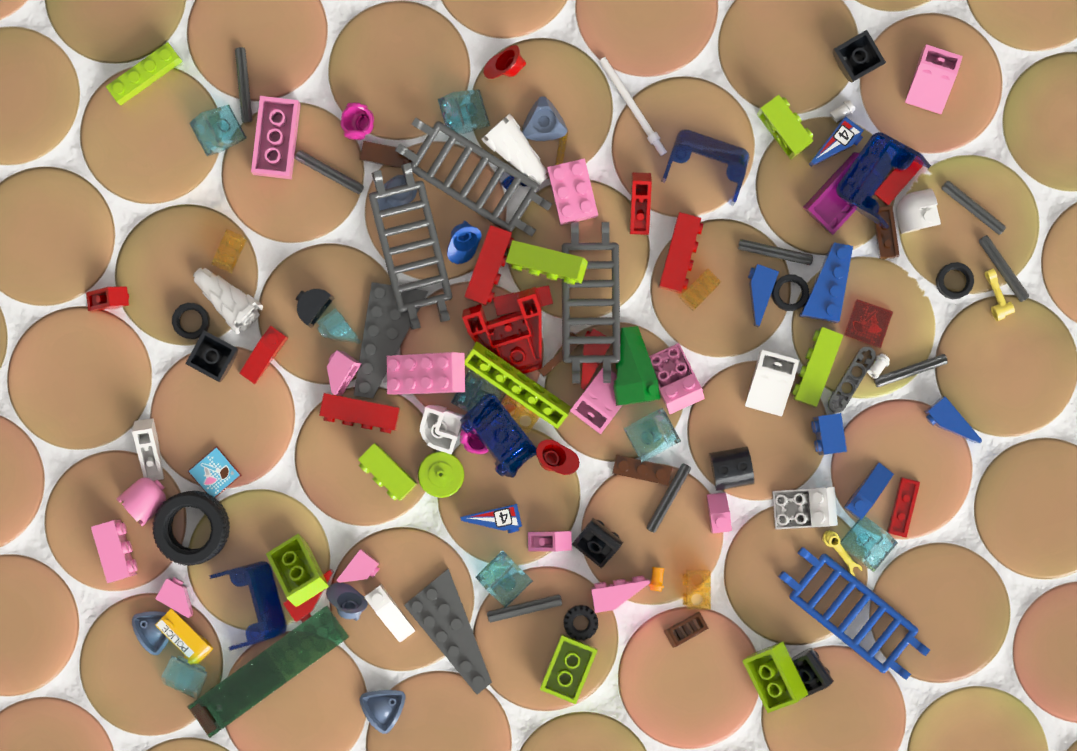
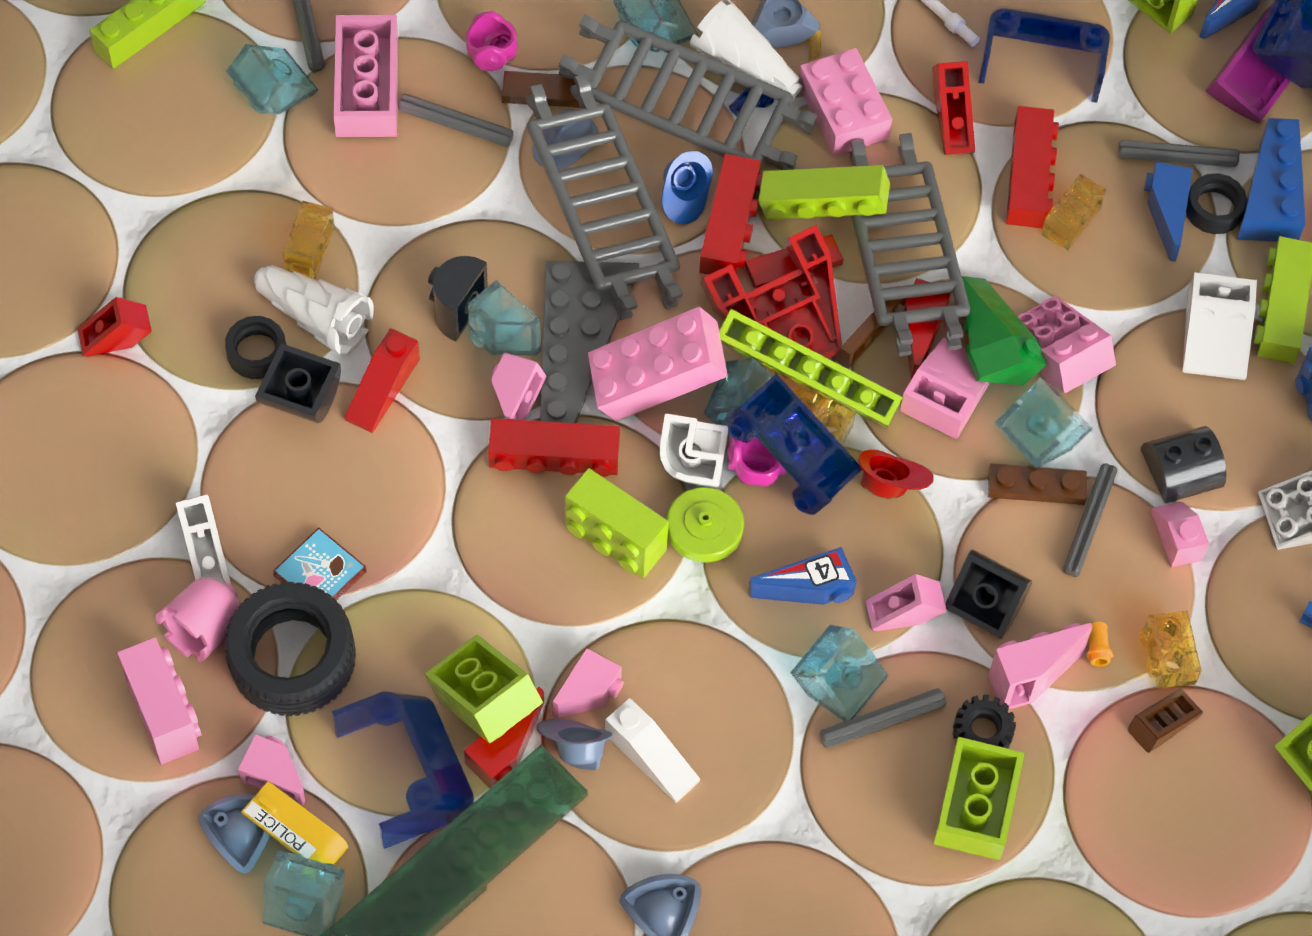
camera: 10 degrees left, 25 degrees down
dark grey wing [404,568,492,695] -> none

